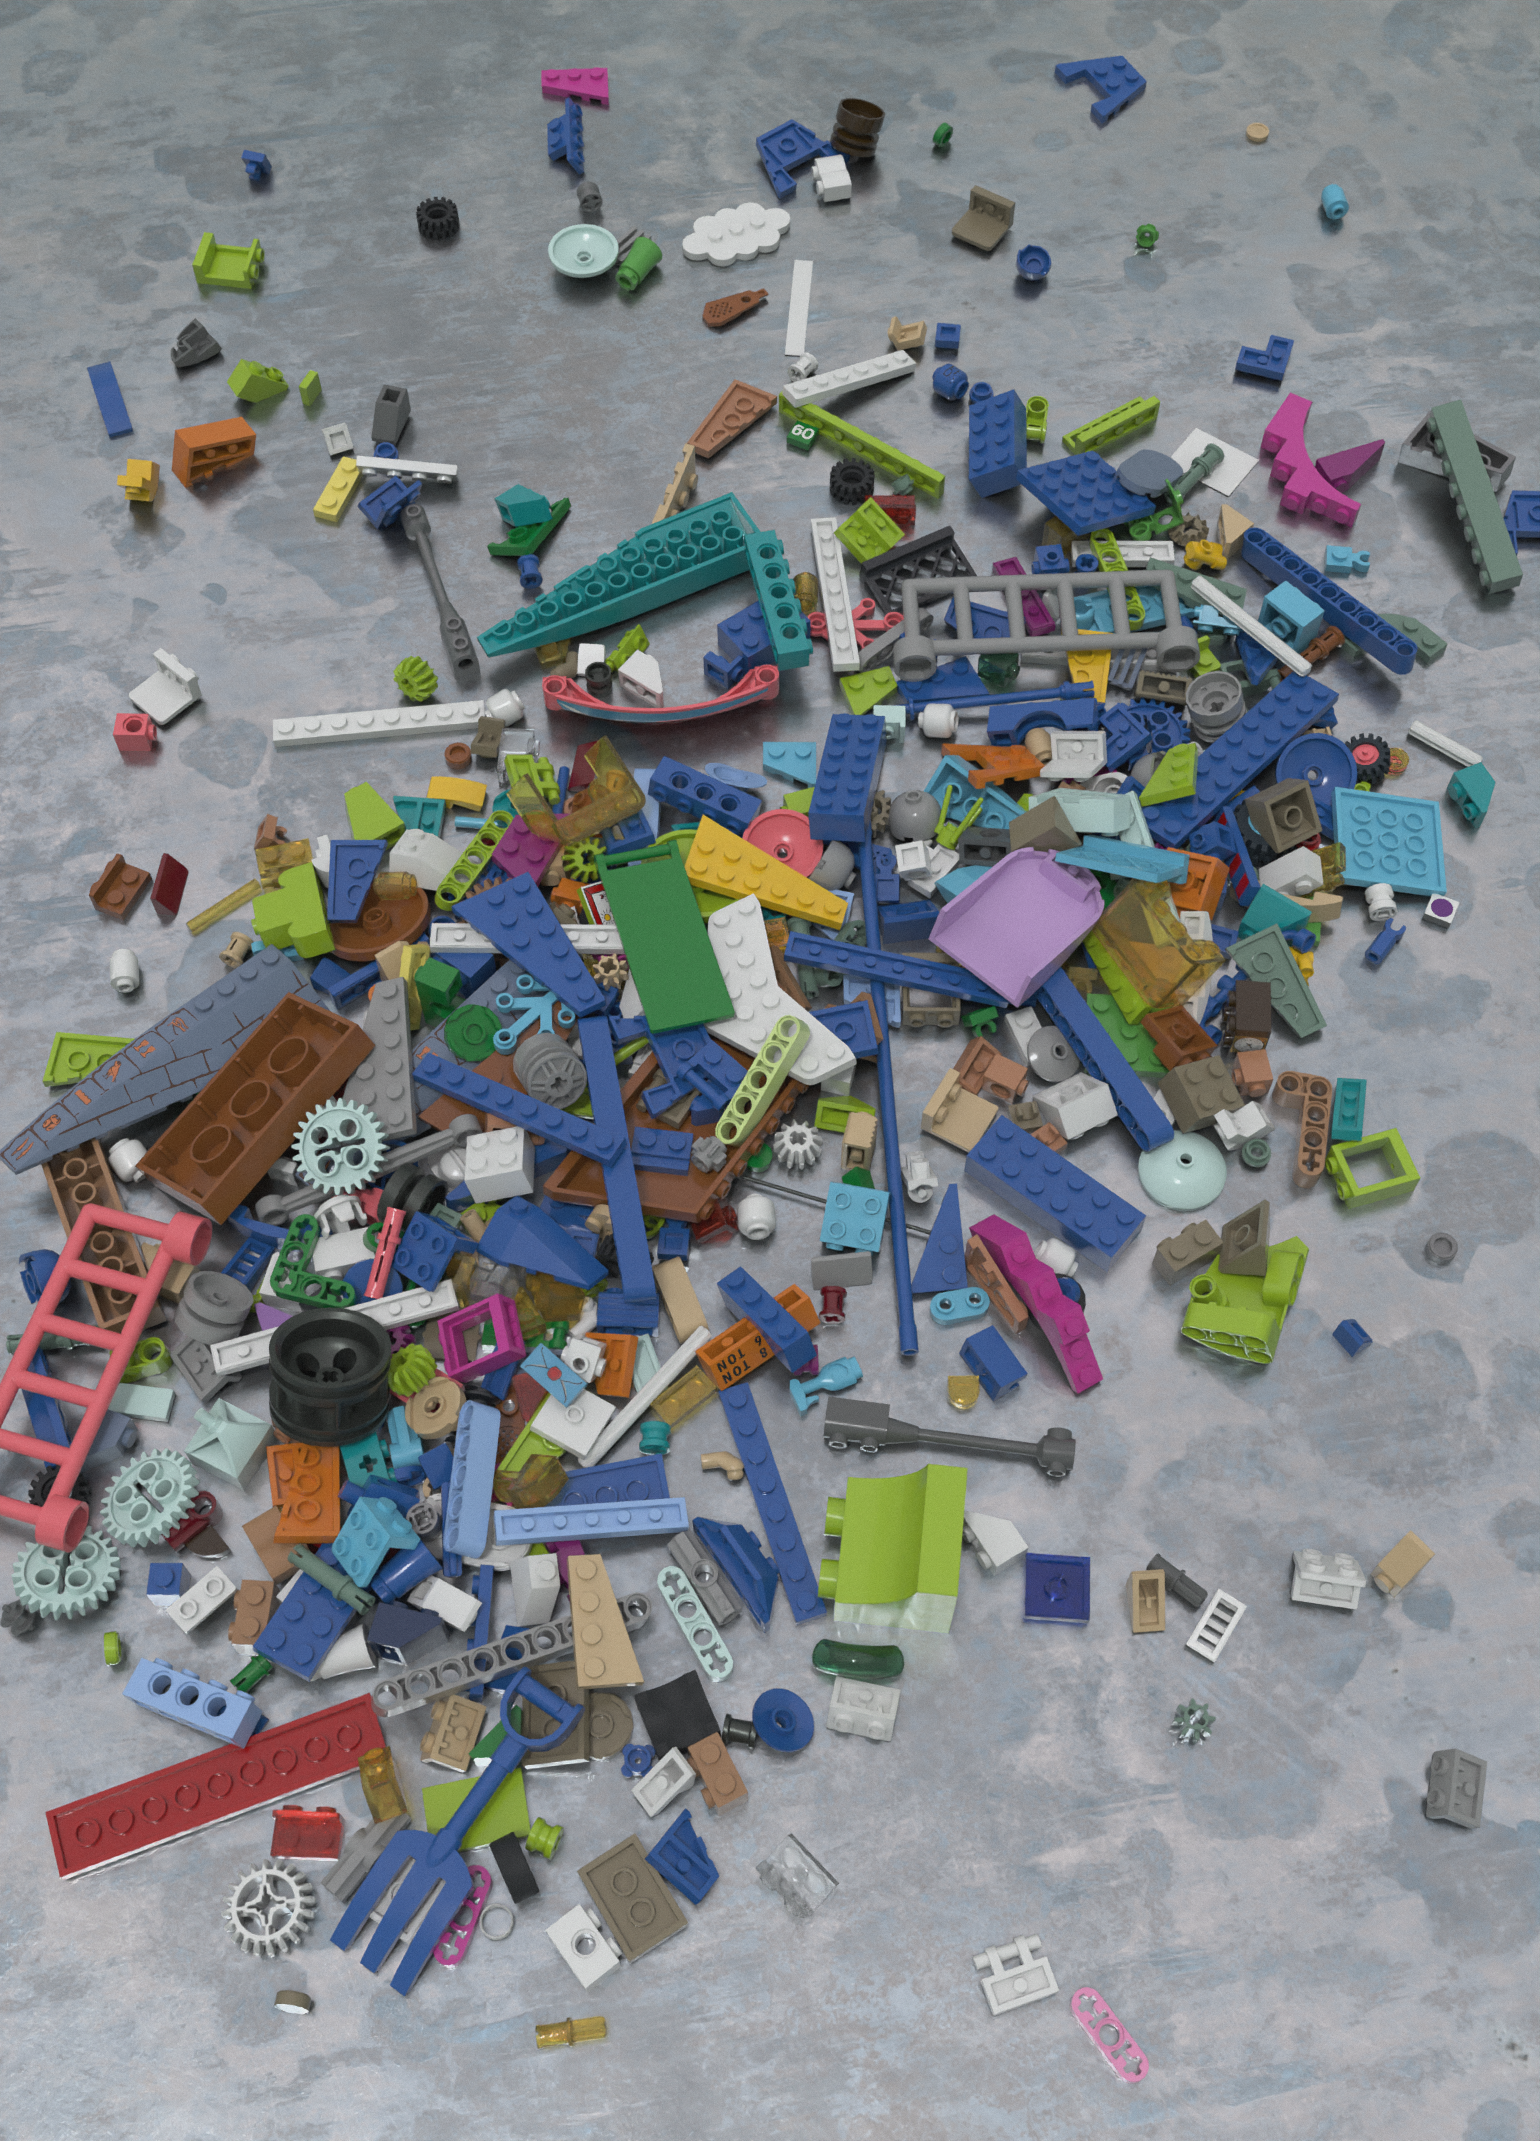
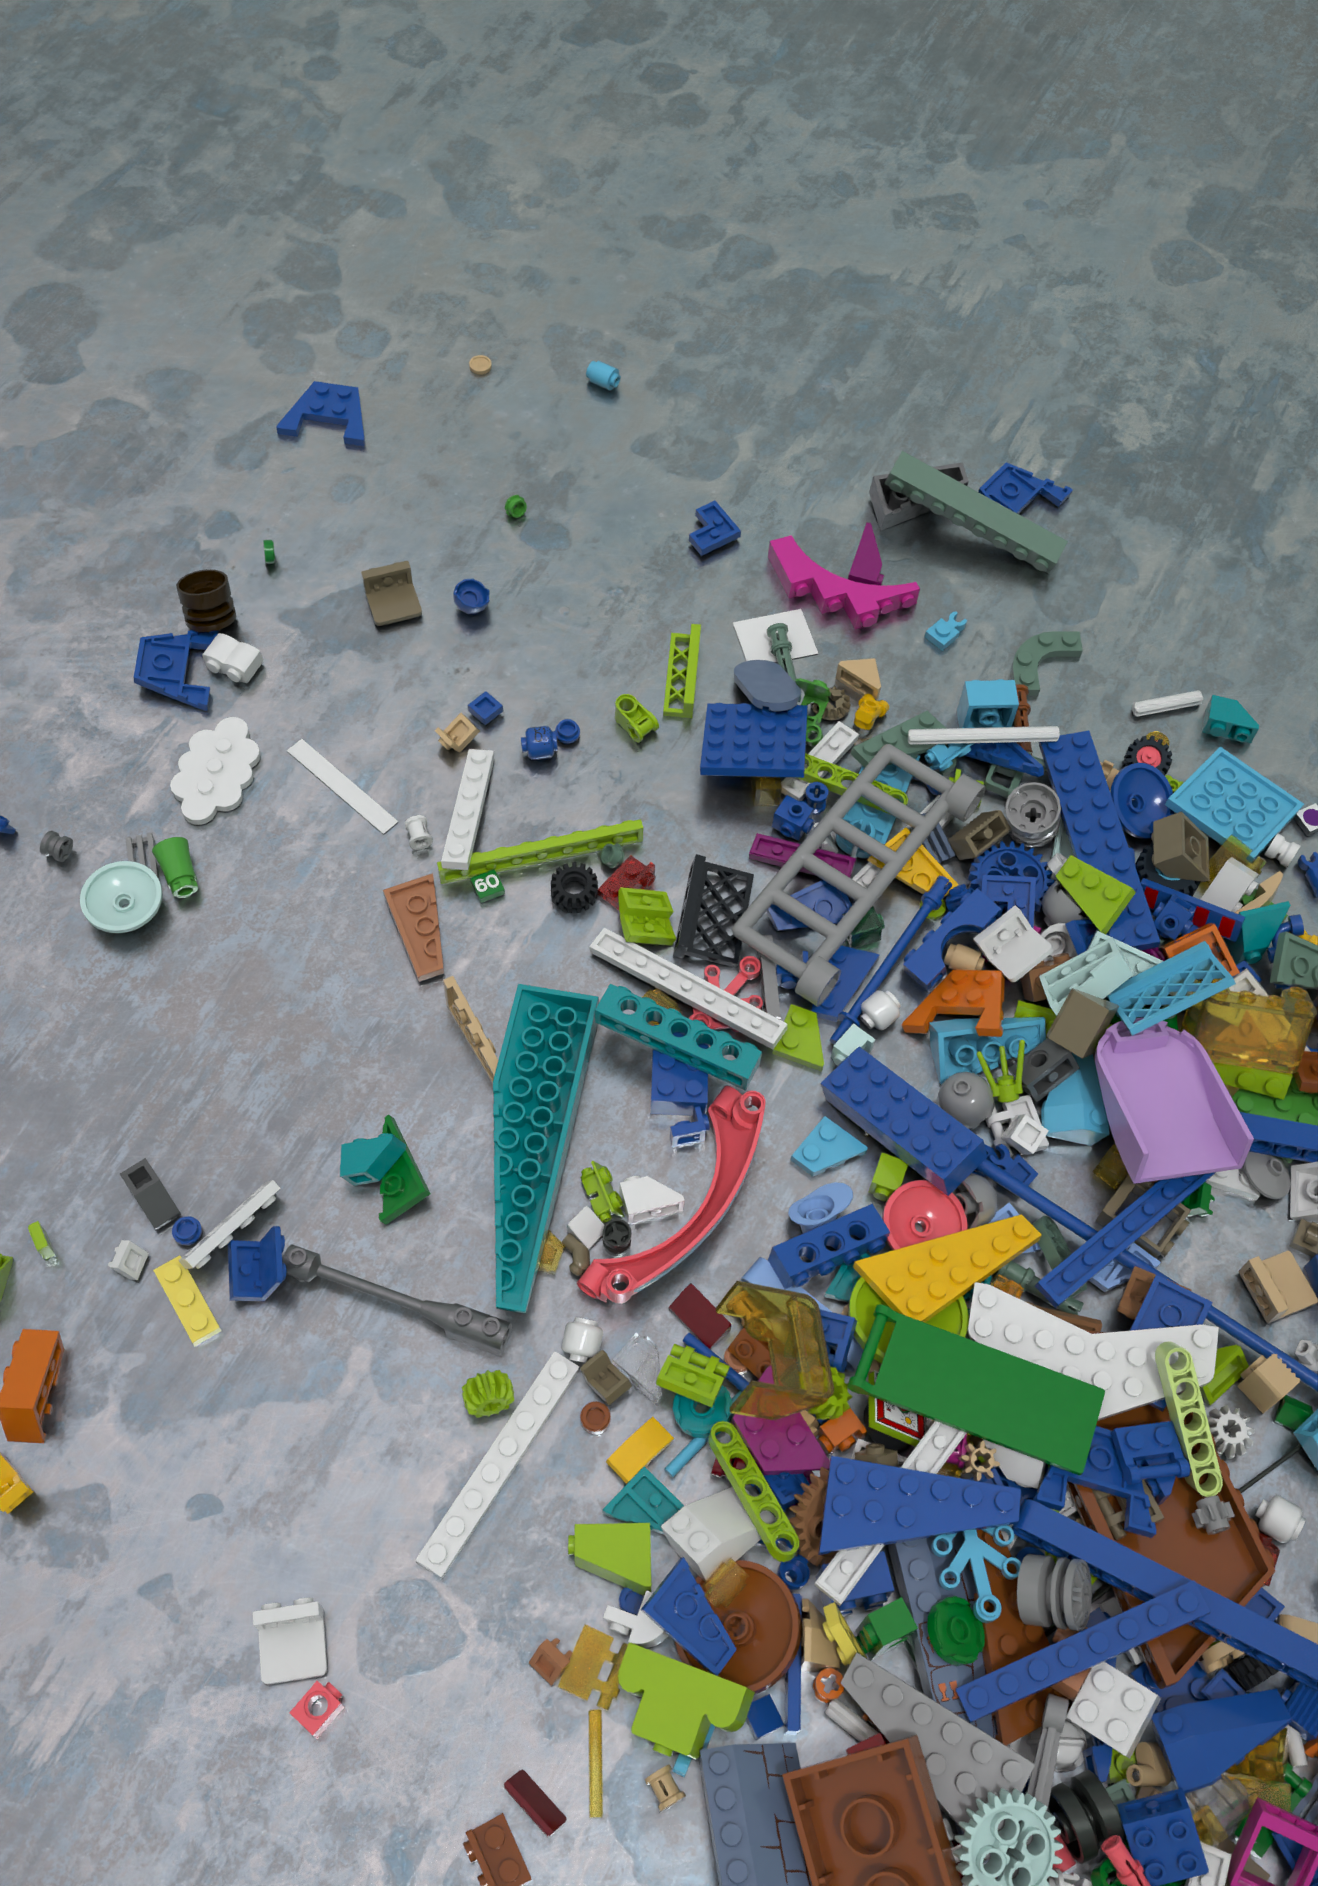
camera: 55 degrees left, 0 degrees up
blue bush [517,554,543,589] -> none
blue plate [631,1127,693,1176] -> none
dark orange piece [702,288,769,327] -> none
blue slope [877,900,939,944] -> none
nougat slope [953,1036,1002,1096] -> none
blue brick [969,389,1027,498] -> none
nougat brick [982,1054,1029,1104] -> none
blue beam [1241,527,1418,675] -> none

